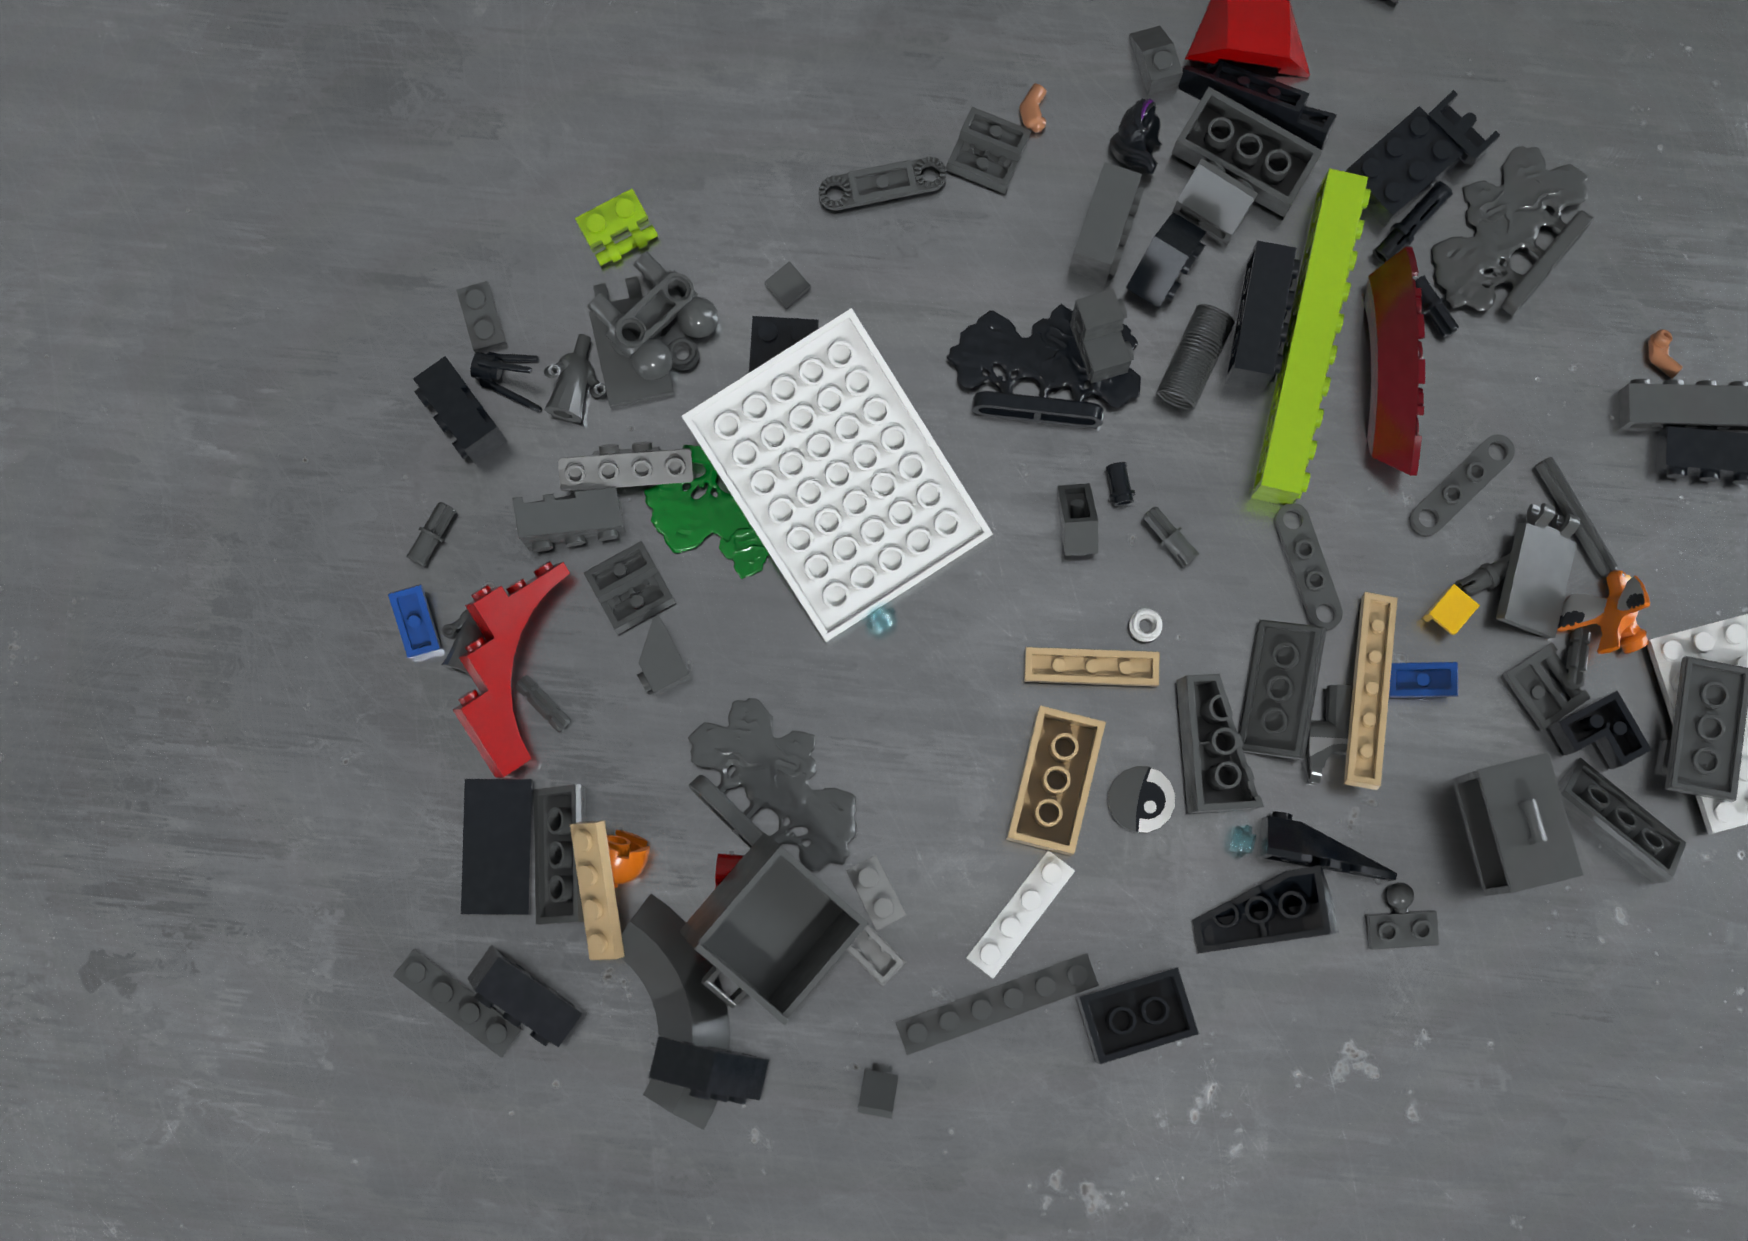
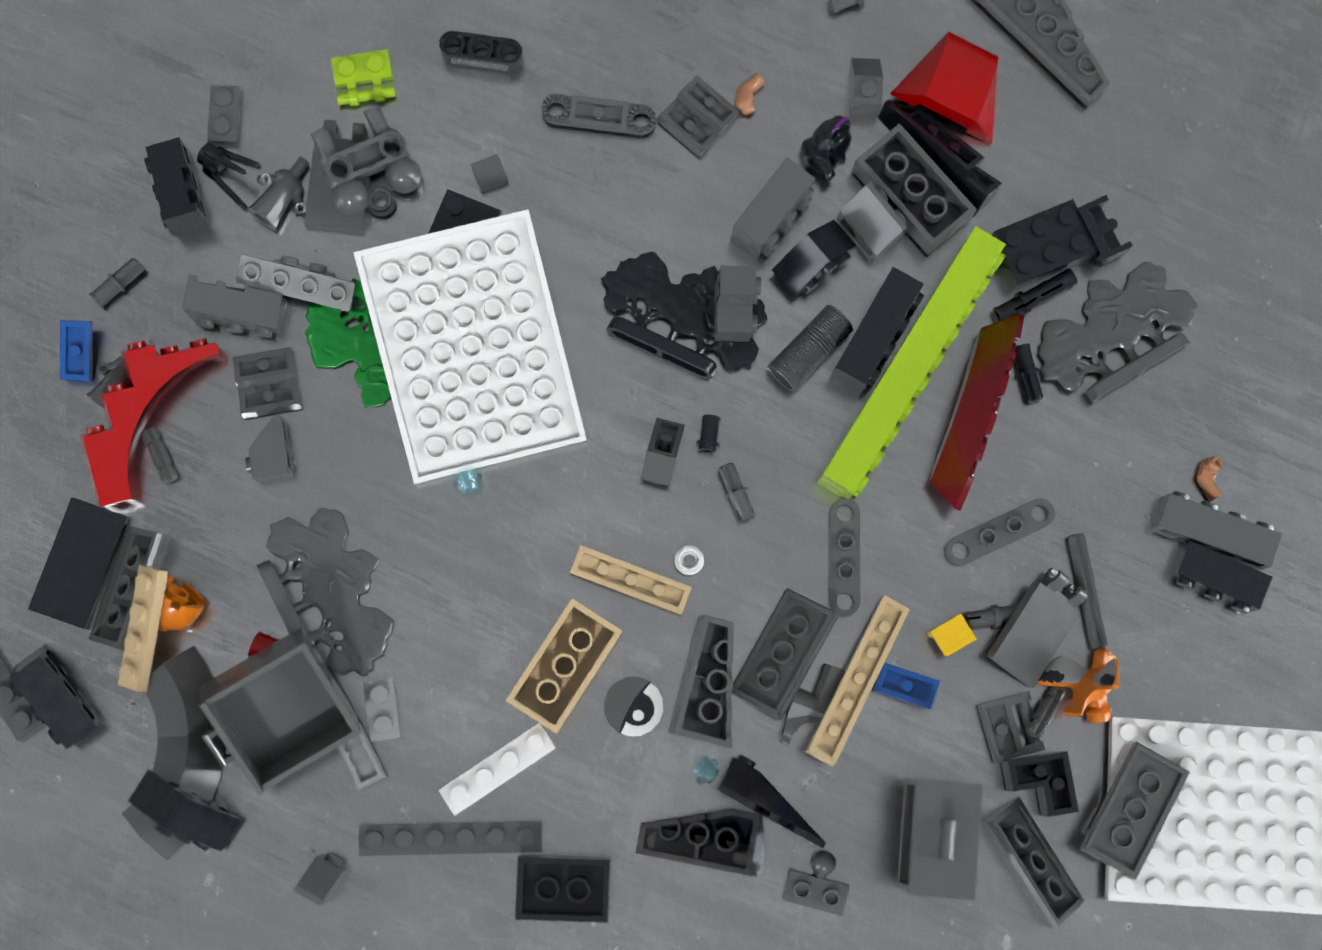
camera: 10 degrees right, 0 degrees up
none -> black beam [439,31,524,73]

